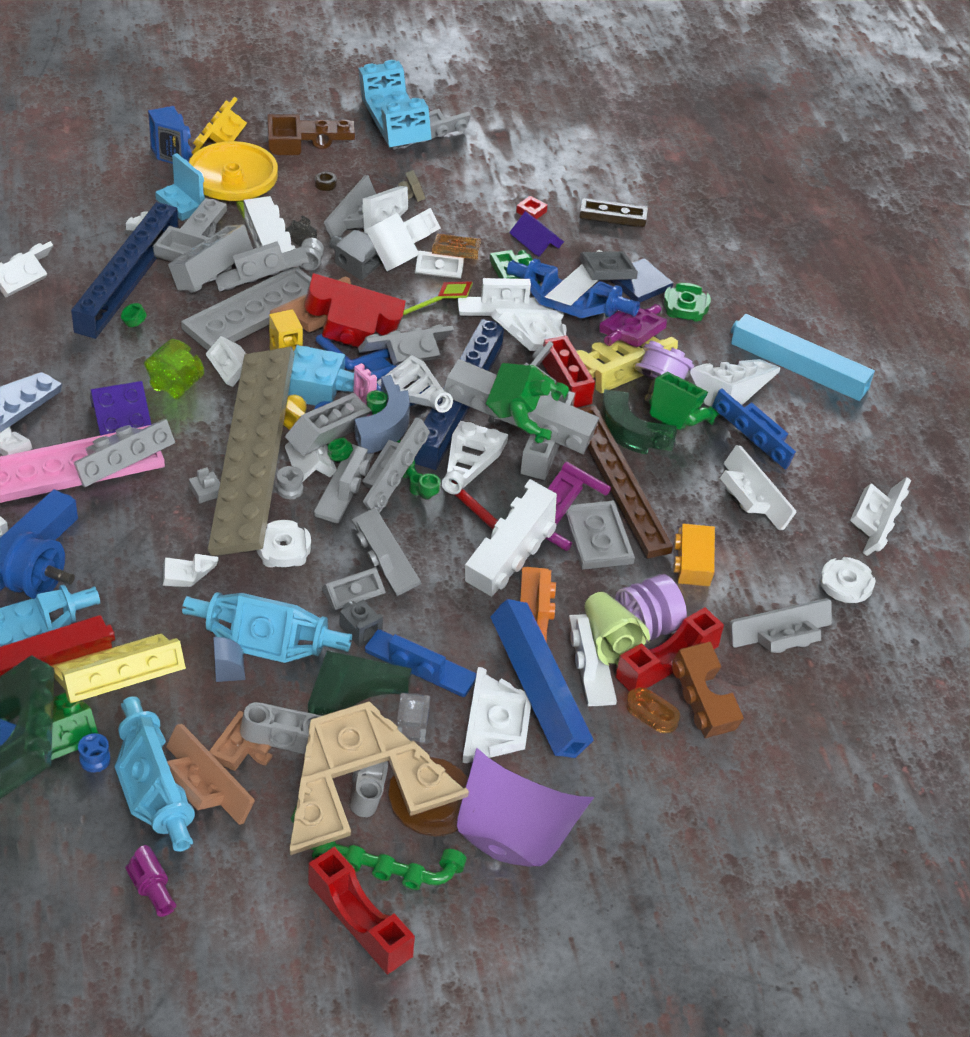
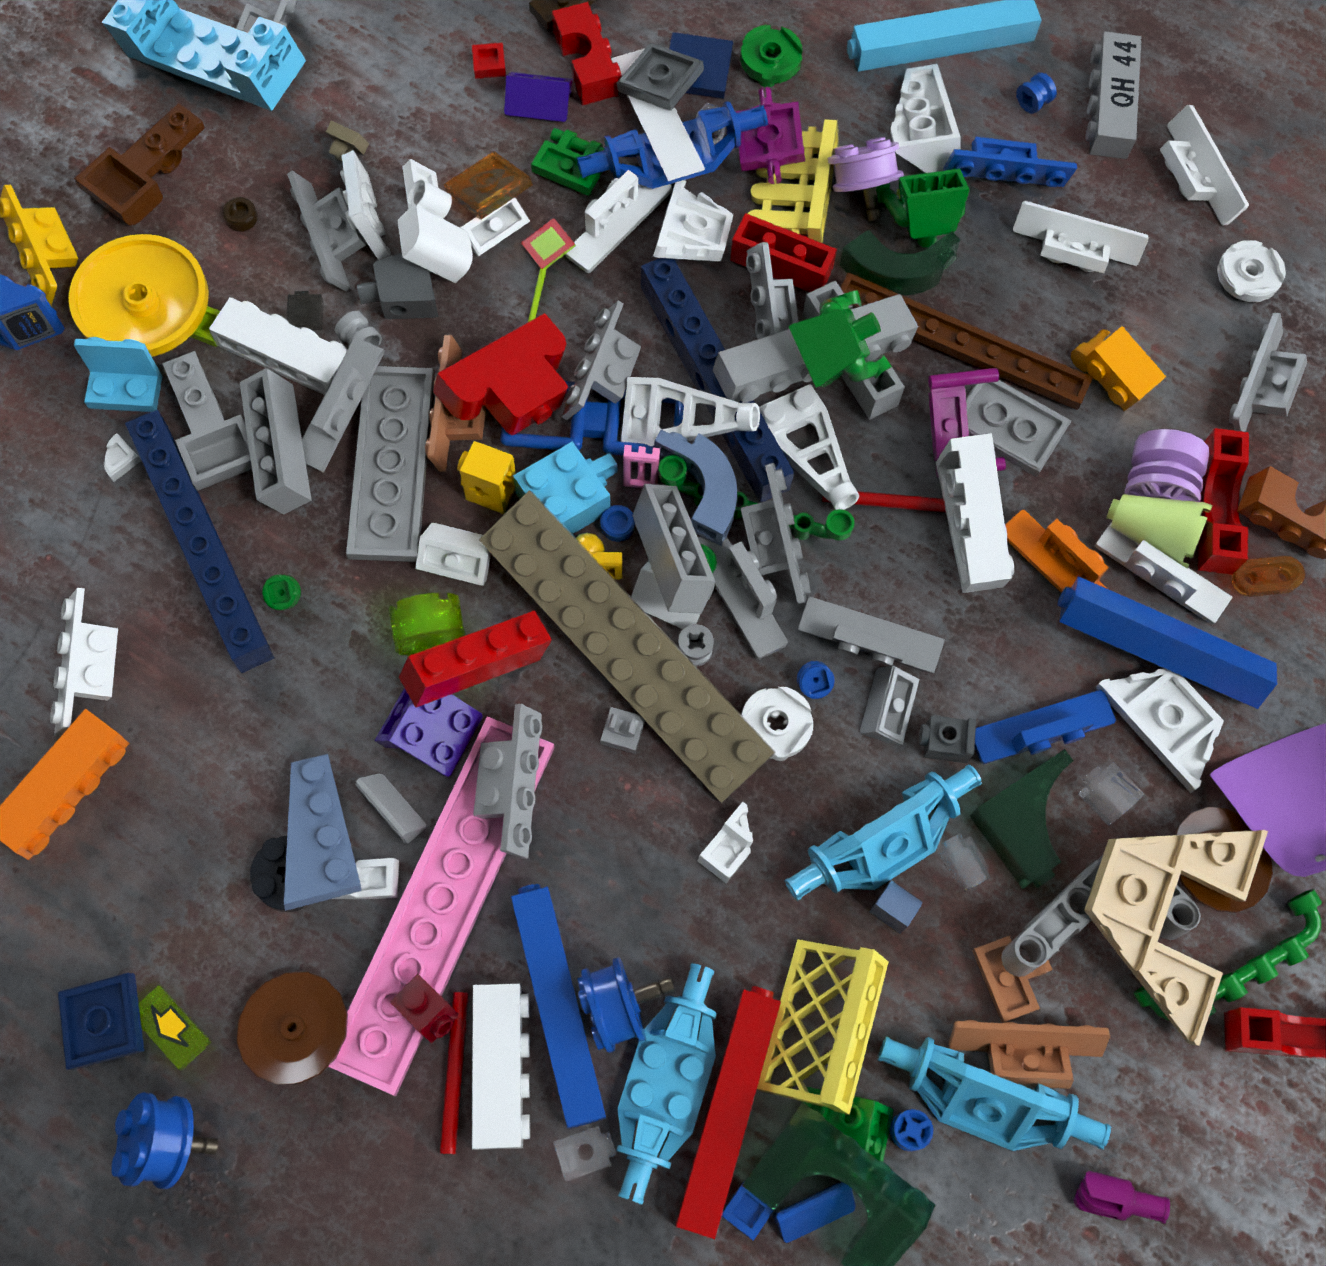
camera: 45 degrees left, 25 degrees up
none -> light grey slope [355,774,427,844]
none -> red brick [399,610,552,708]
none -> red arch [552,2,622,106]
none -> blue tile [797,661,835,699]
none -> clear brick [939,833,991,892]
none -> blue wheel [1016,72,1057,114]
none -> light grey brick [1086,31,1141,159]

